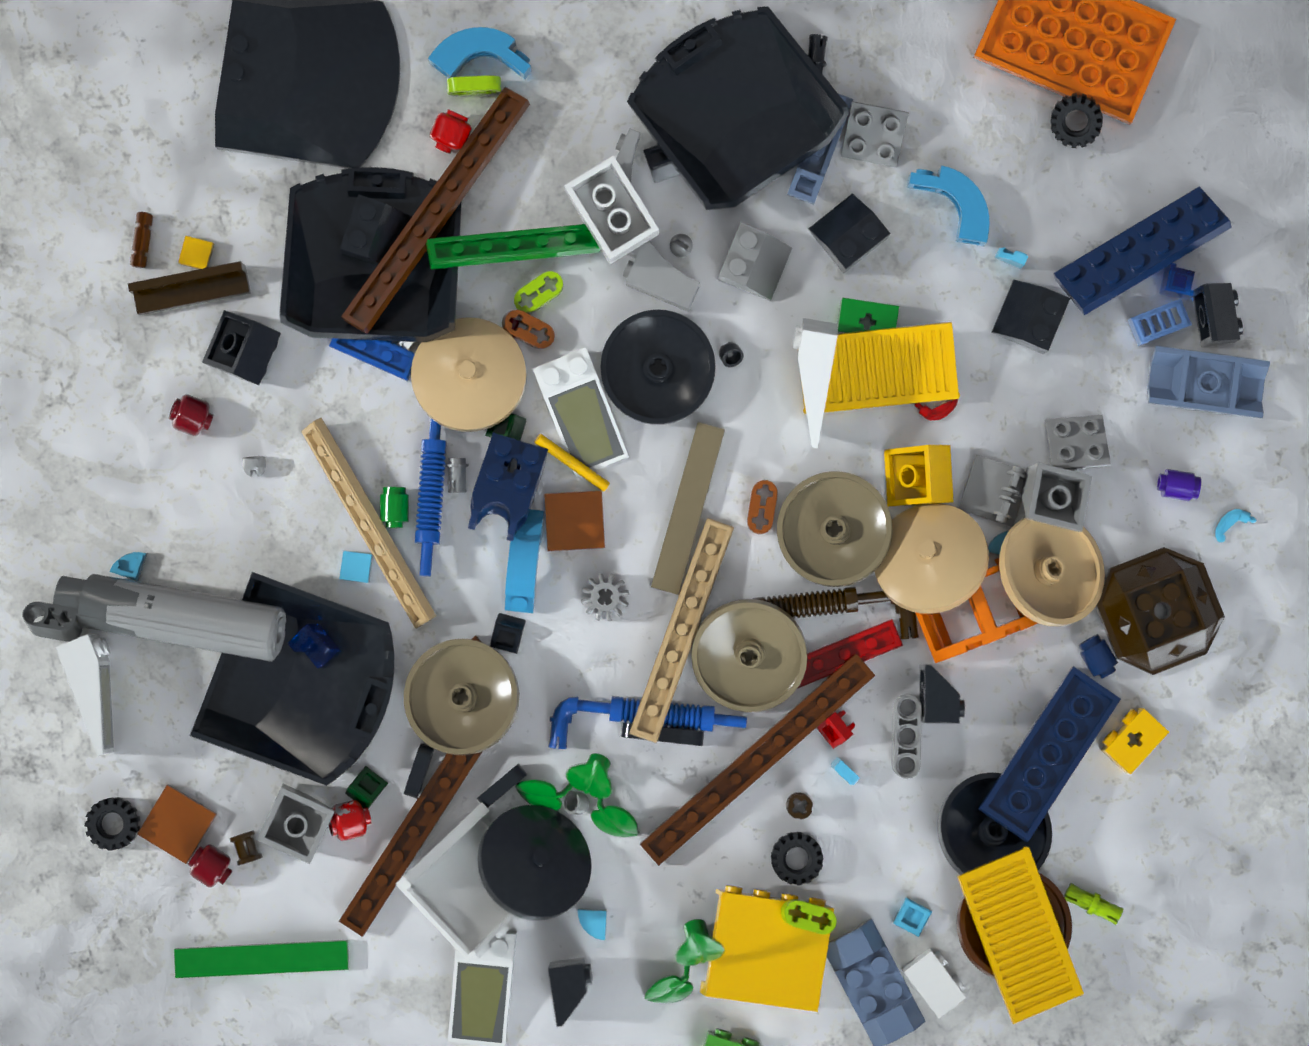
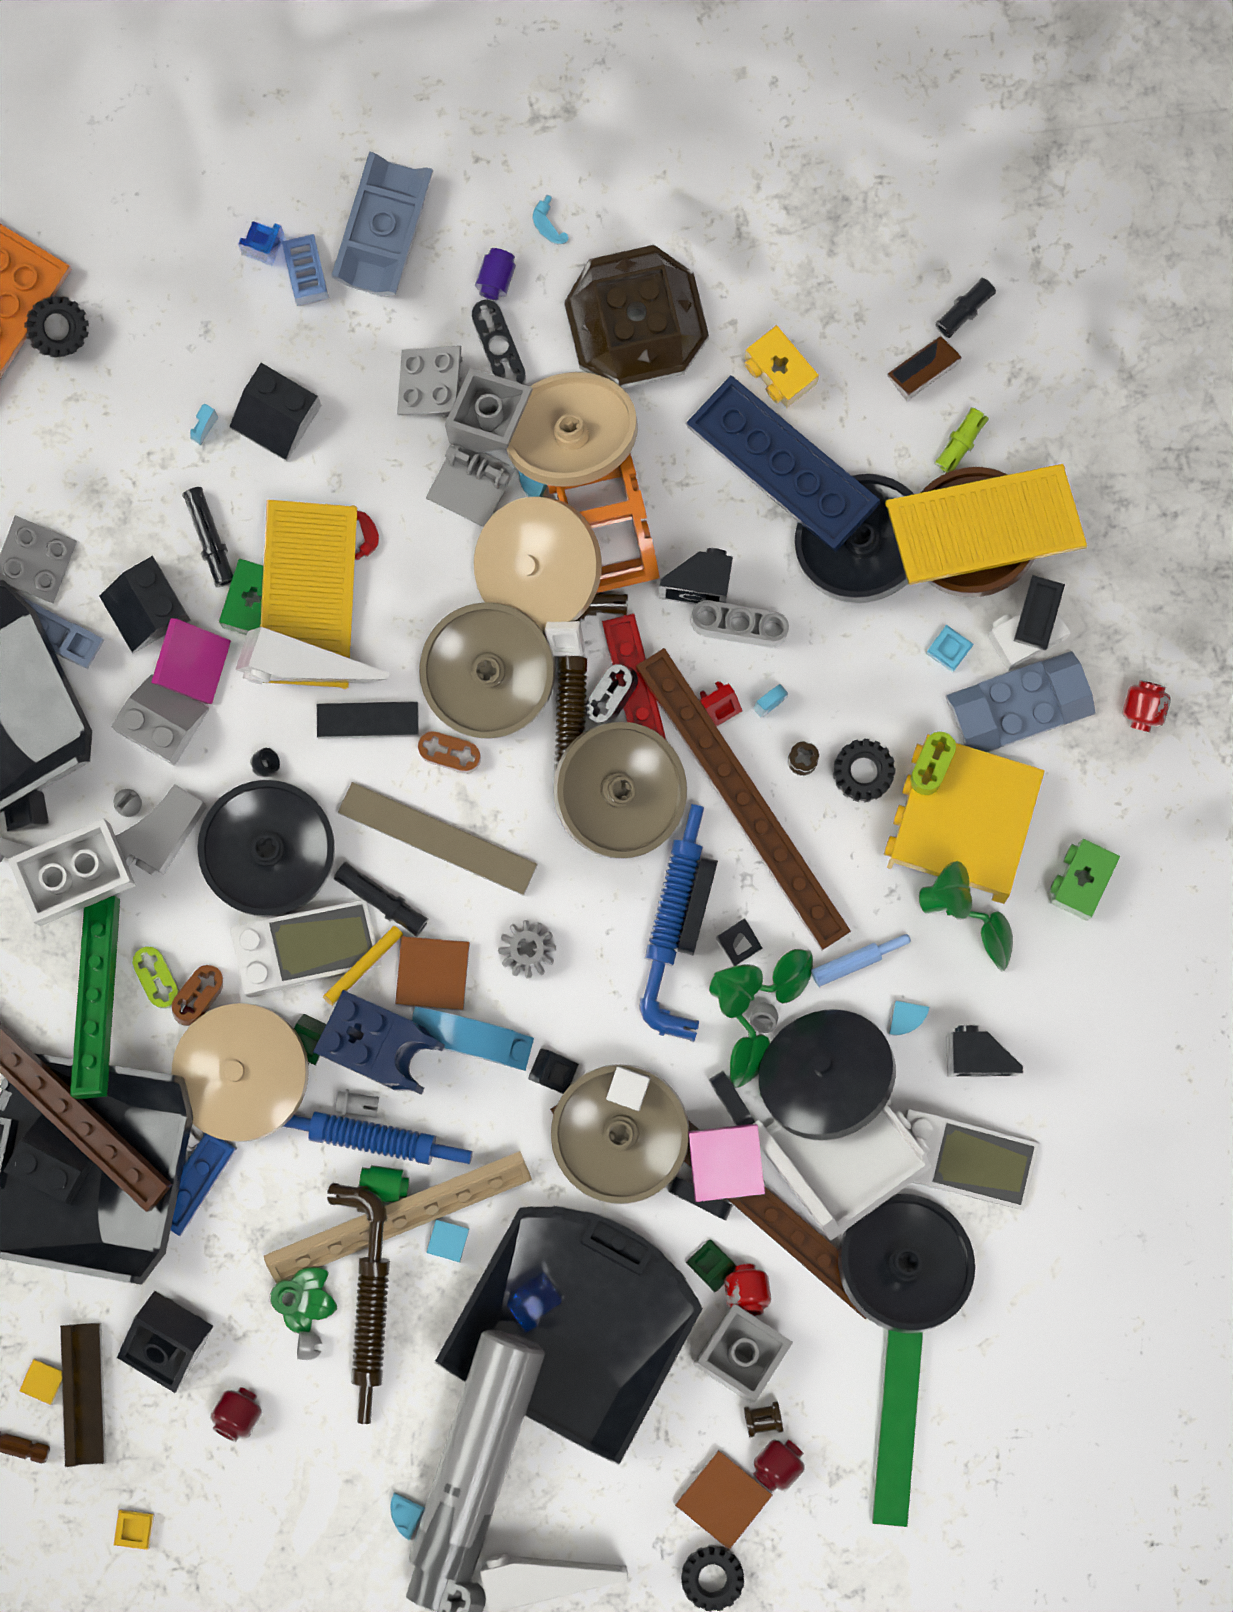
camera: 80 degrees left, 5 degrees down
tan tile [629,518,734,744] -> none
yellow slope [884,445,954,507] -> none
dark azure arch [907,166,990,247] -> none
dark blue plate [1053,186,1232,316] -> none
dark blue brick [1078,634,1118,679] -> none
black slope [1192,283,1243,347] -> none
none -> yellow tile [114,1509,155,1550]
none -> dark pink tile [151,618,231,704]
none -> black pin [182,487,233,587]
none -> green plate [270,1267,337,1334]
none -> black tile [316,702,419,739]
none -> dark brown piece [327,1183,390,1424]
none -> black pin [333,862,429,937]
none -> black beam [472,300,526,385]
none -> white tile [545,621,585,656]
none -> beam [586,664,638,723]
none -> white tile [606,1066,651,1111]
none -> tile [688,1124,765,1202]
none -> black slope [716,918,763,966]
none -> light blue axle [811,934,911,988]
none -> black dish [838,1194,975,1333]
none -> reddish brown slope [887,336,962,401]
none -> black pin [935,278,996,338]
none -> black tile [1013,575,1065,651]

